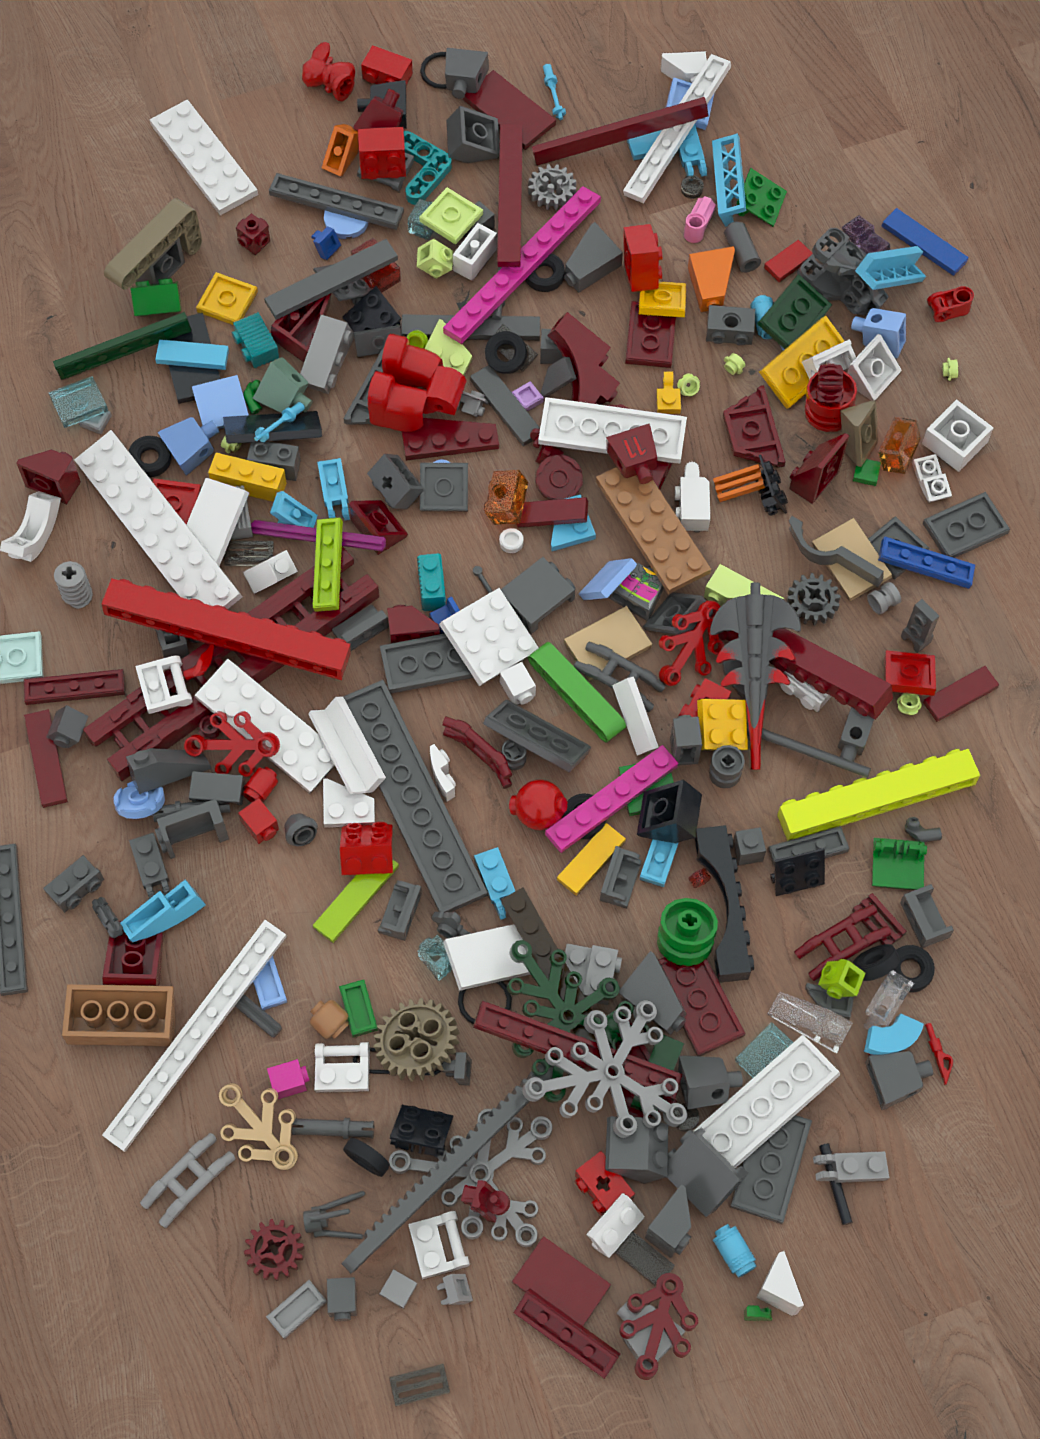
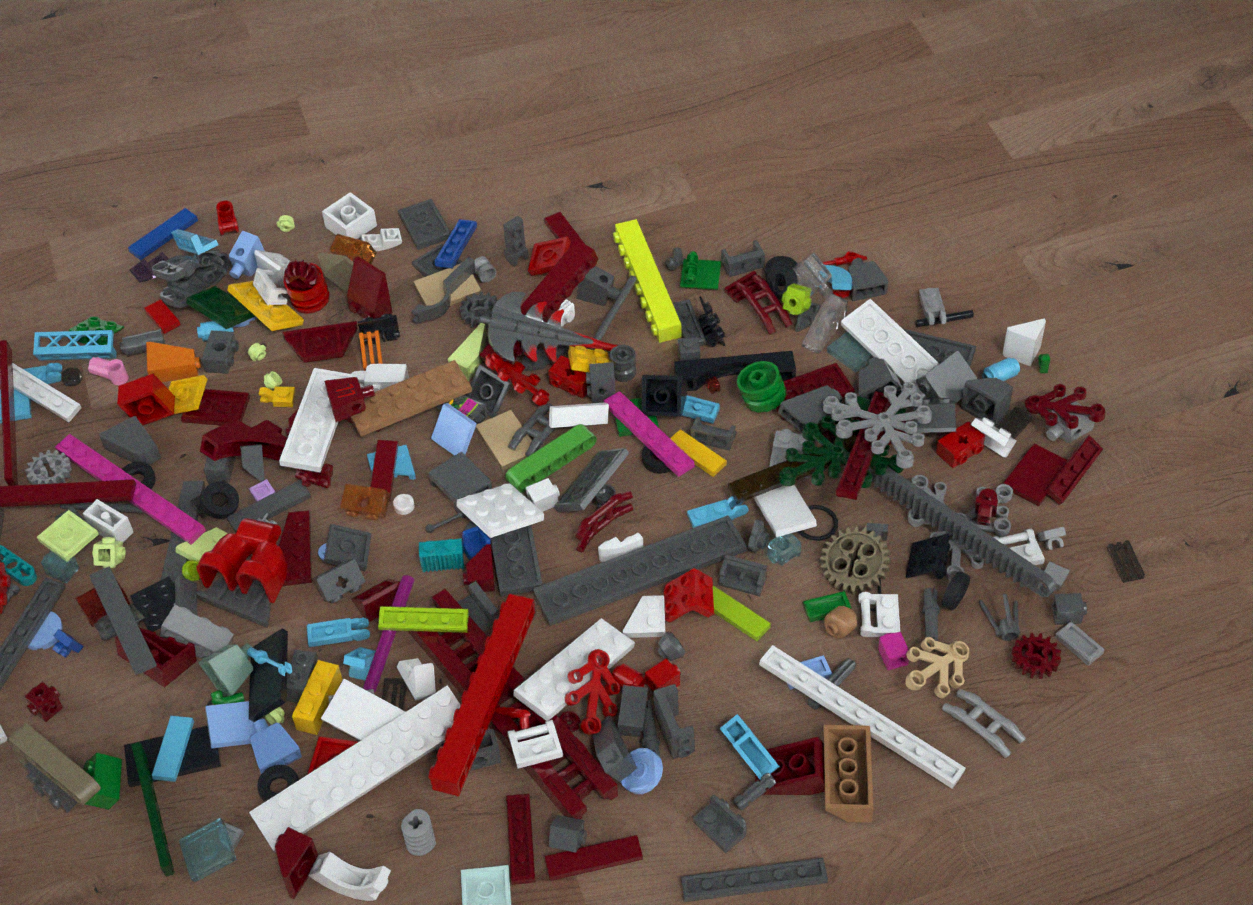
camera: 85 degrees left, 15 degrees down
dark grey hinge [129,832,170,899] -> none
yellow tile [196,272,258,325] -> none
teal brick [231,312,279,368] -> none
white panel [308,697,386,794] -> none
red brick [509,780,567,831] -> none
dark red tile [535,455,583,500] -> none

